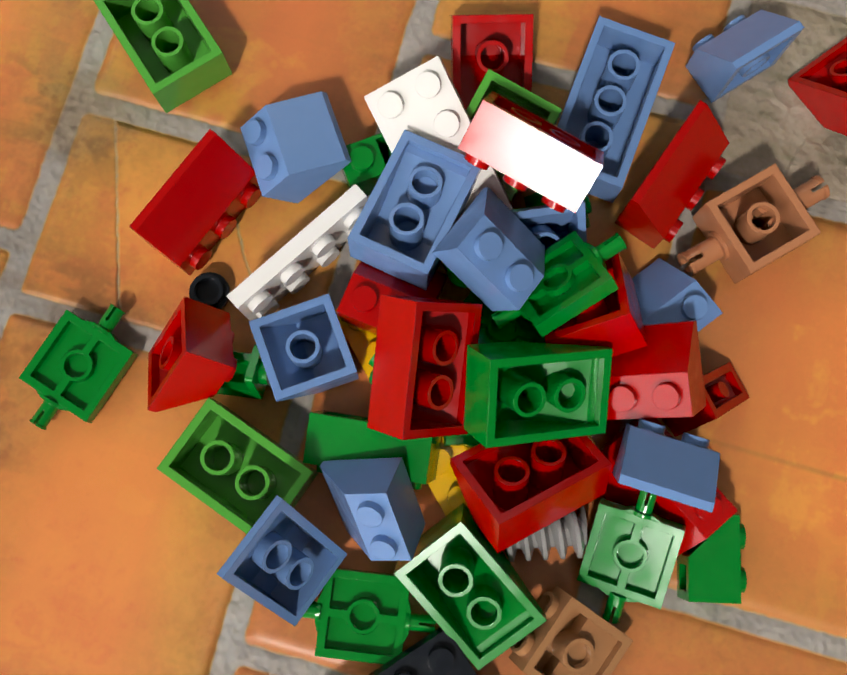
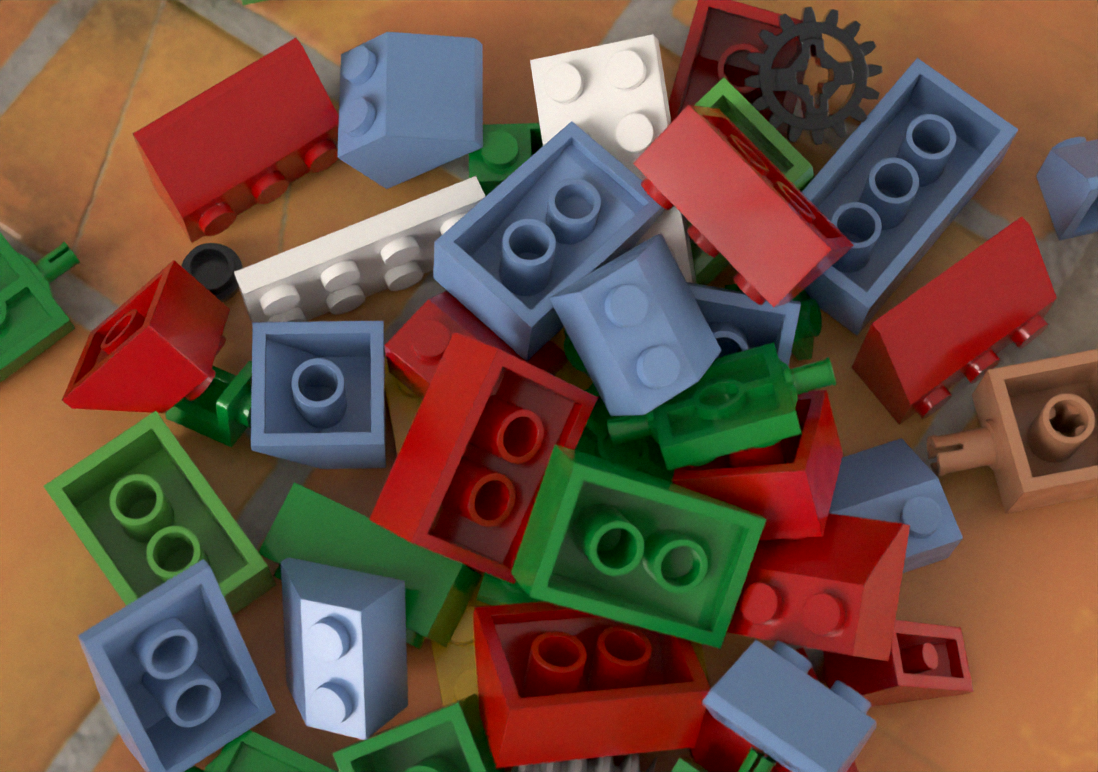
camera: 15 degrees right, 10 degrees down
none -> black gear [744,7,882,145]

